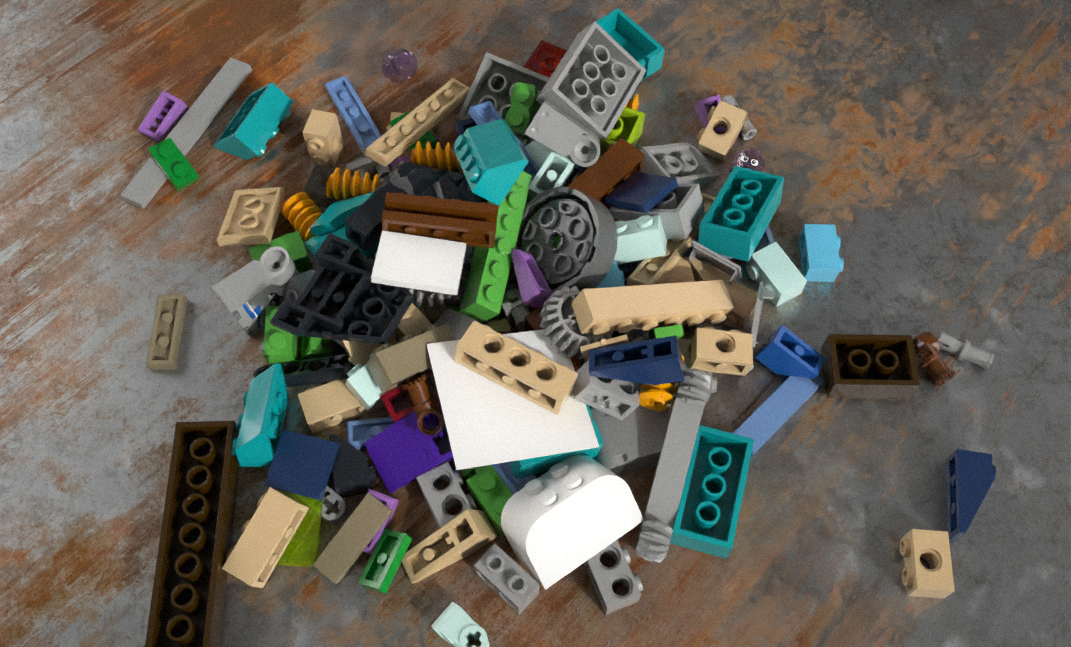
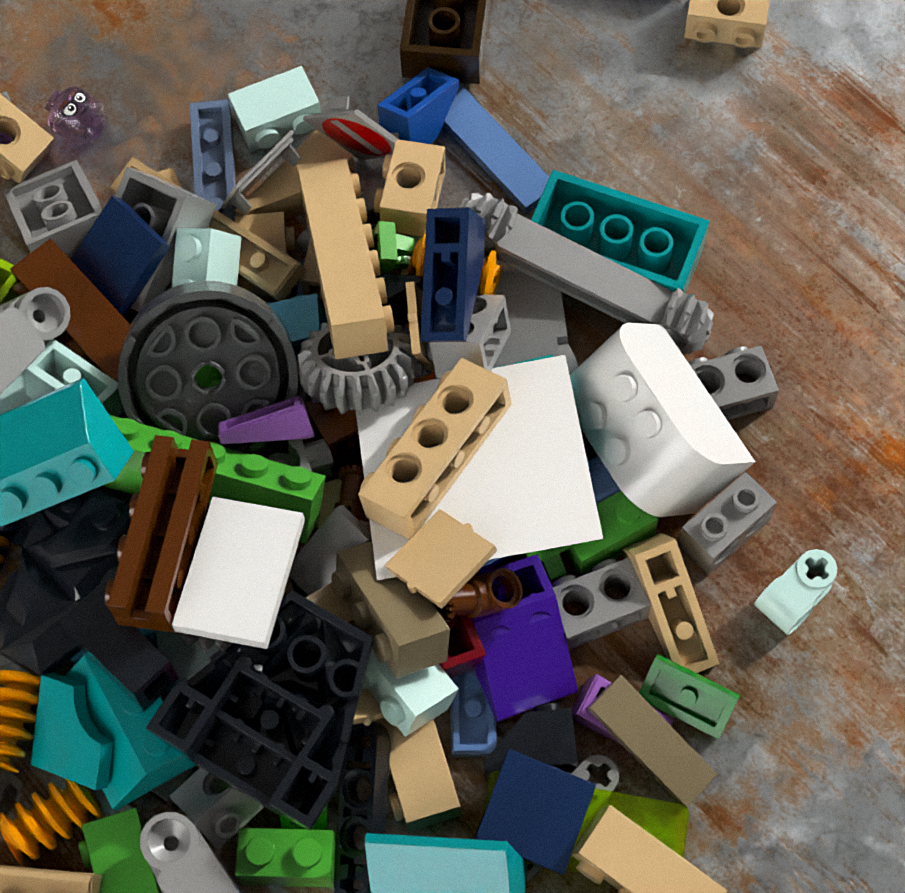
camera: 80 degrees left, 5 degrees up
teal brick [698,166,784,262] -> none
medium azure brick [798,224,844,282] -> none
none -> tan piece [385,509,497,609]

